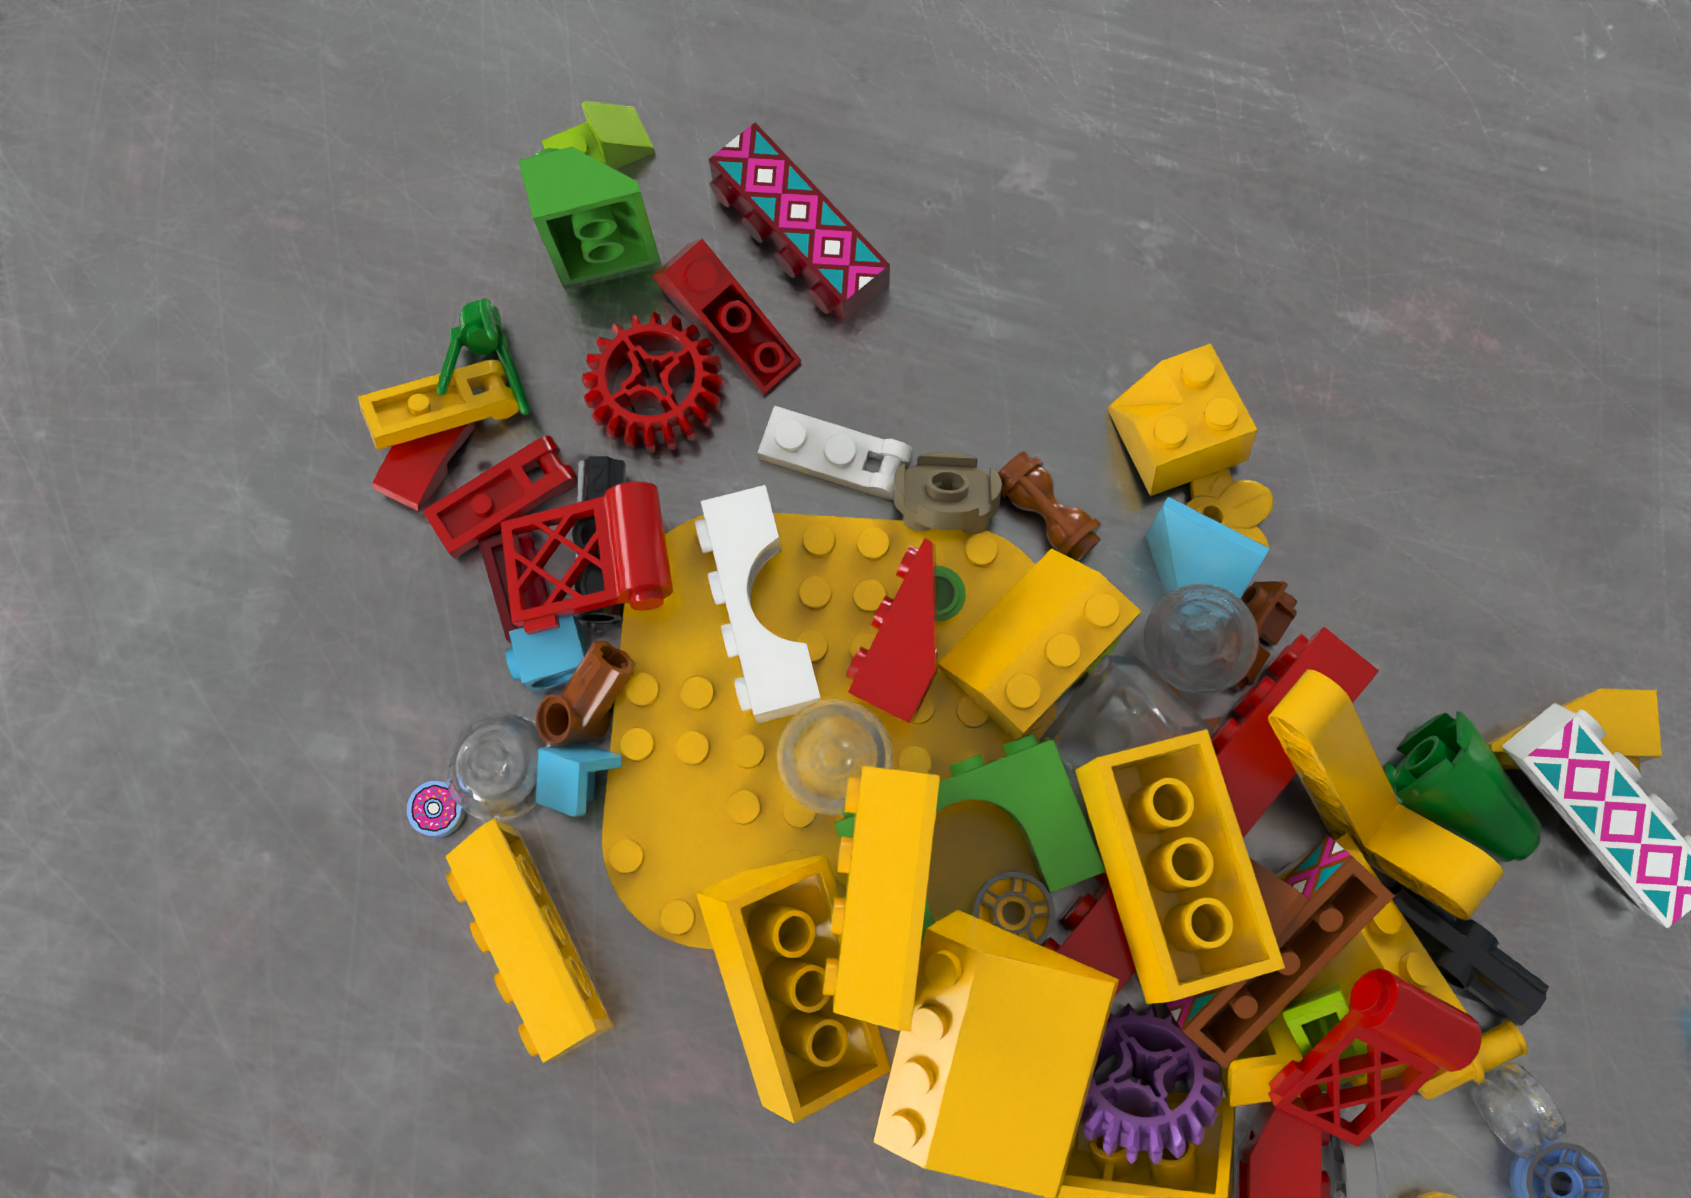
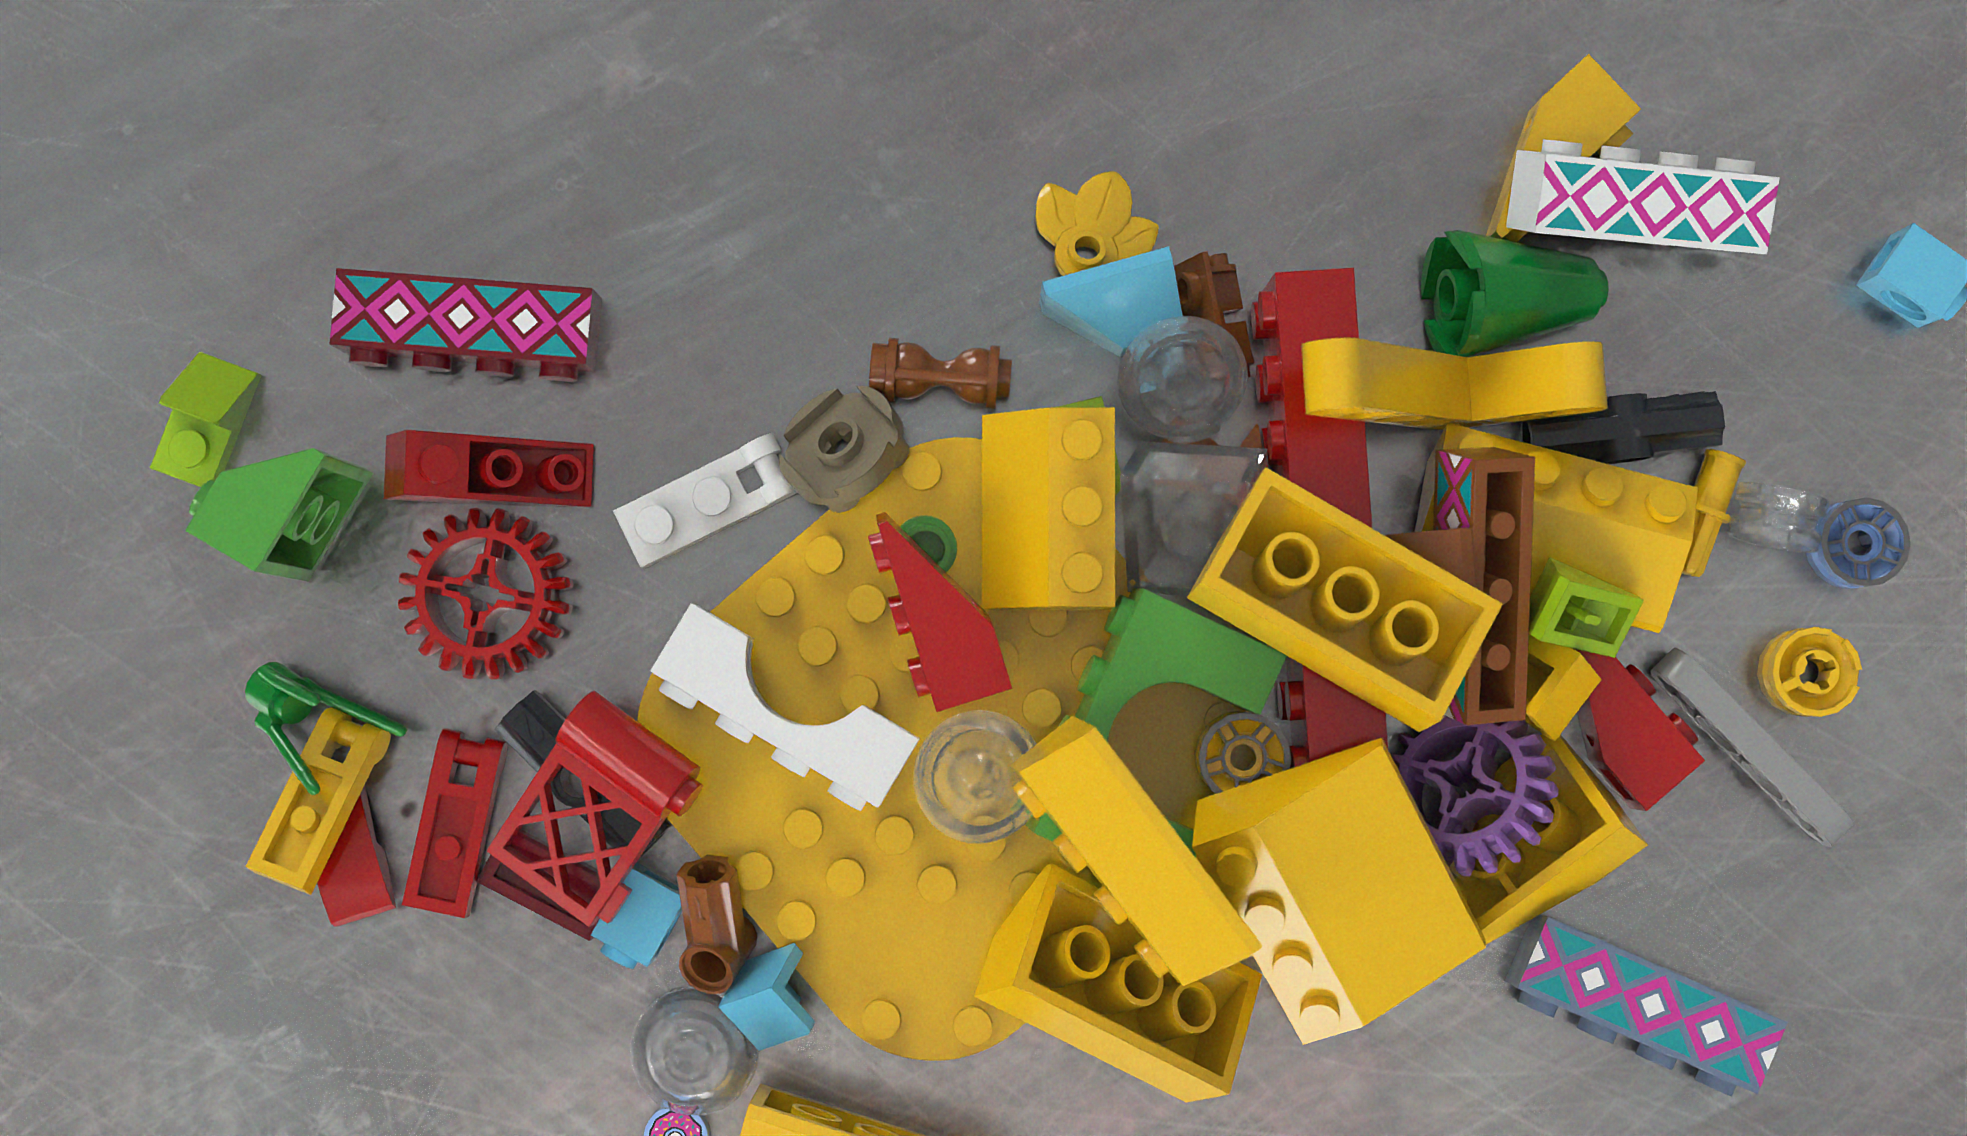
camera: 50 degrees left, 10 degrees up
yellow slope [1108,343,1257,496] -> none
red piece [1268,968,1482,1147] -> none

